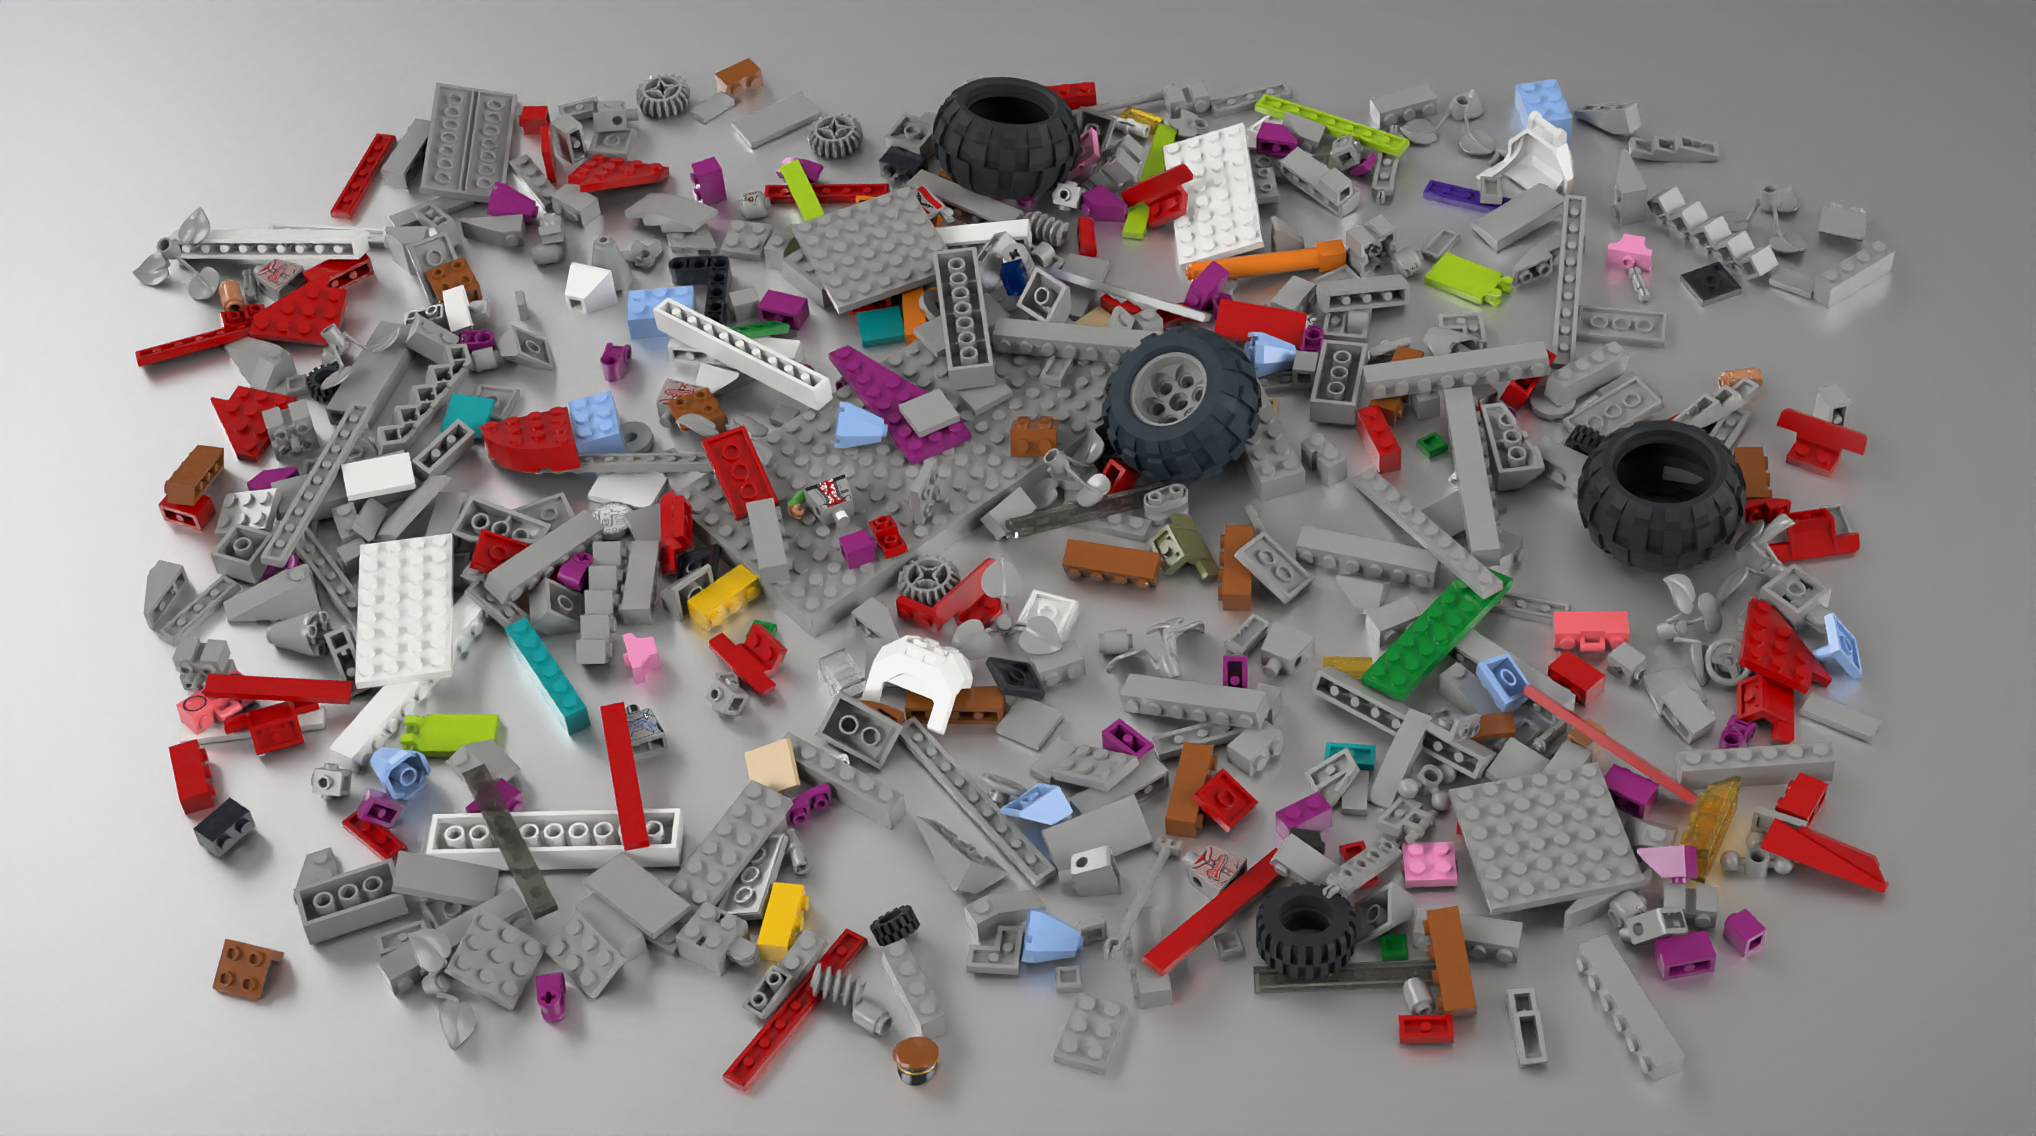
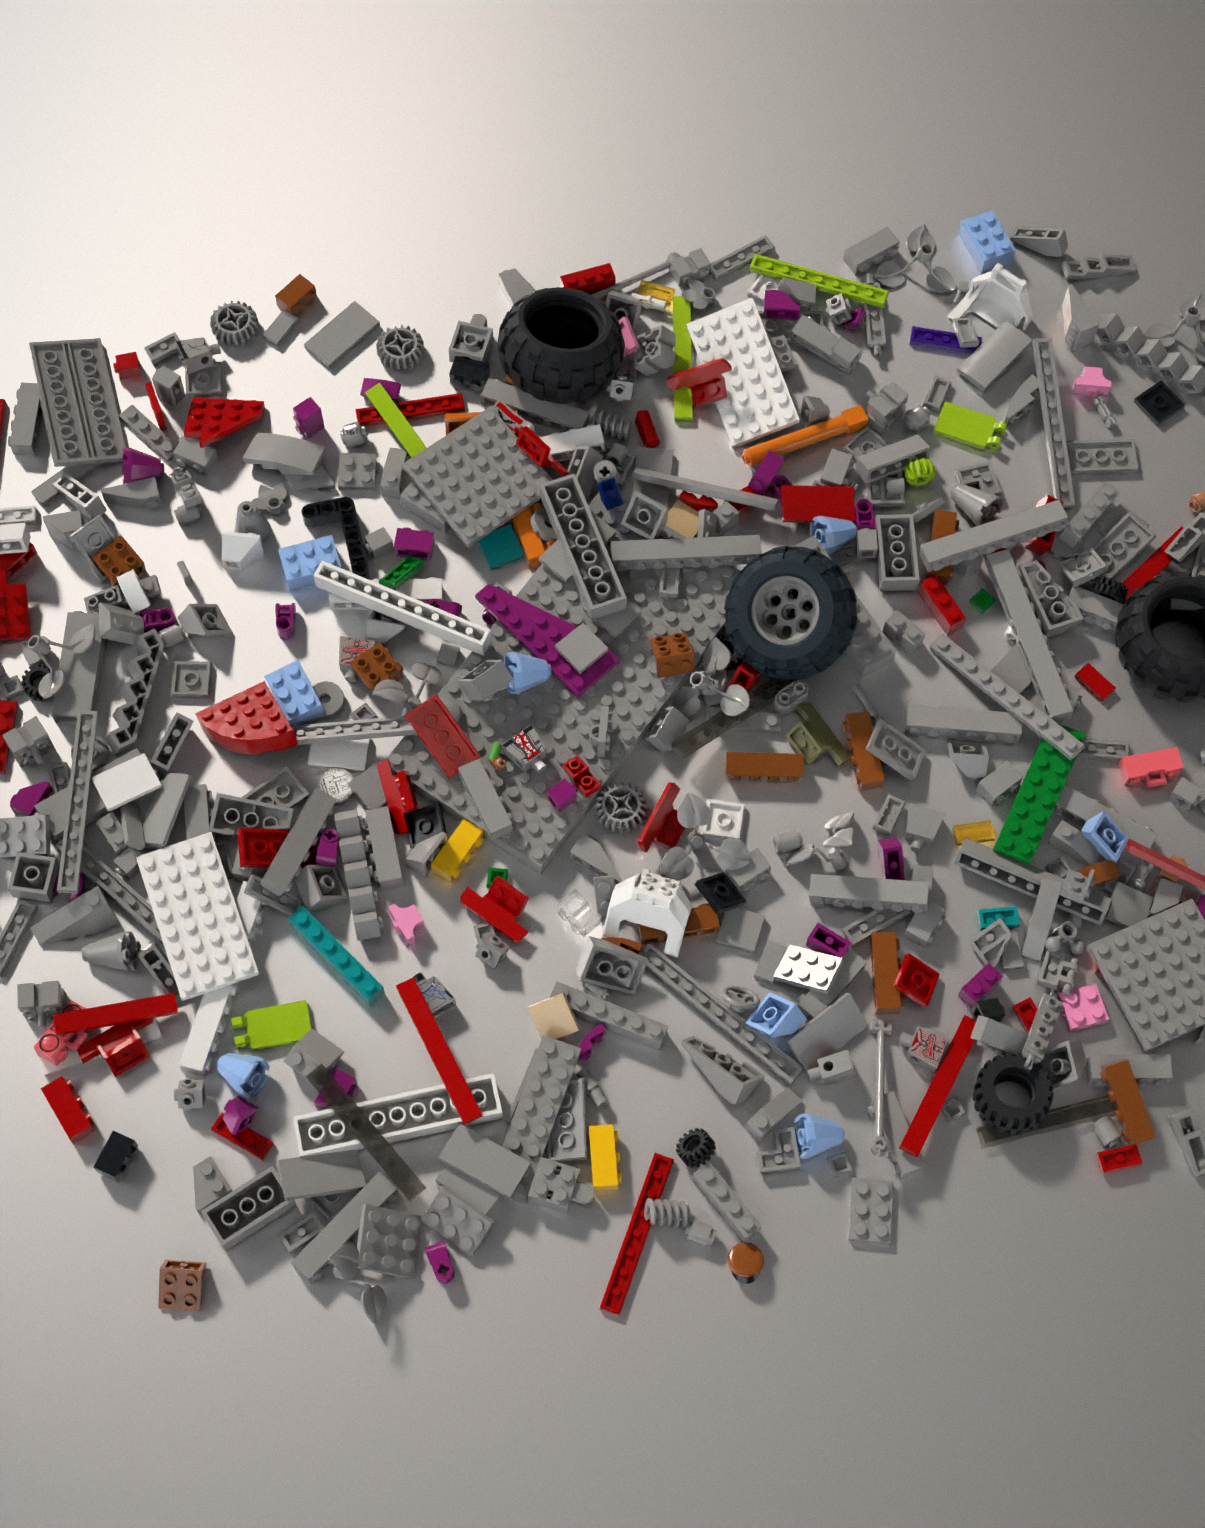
camera: 20 degrees left, 20 degrees up
teal tile [440,393,496,441] -> none
light grey slope [742,928,828,1020] -> none
red plate [896,595,942,633] -> none
light grey tile [1079,916,1107,945] -> none
magenta slope [1081,184,1128,222] -> none
green tile [1380,934,1409,962] -> none
red brick [1547,650,1606,708] -> none
none -> light grey brick [458,660,514,702]
none -> red plate [514,426,569,476]
none -> lime gear [904,458,936,487]
none -> light grey plate [1059,547,1108,587]
none -> red tile [1074,663,1116,702]

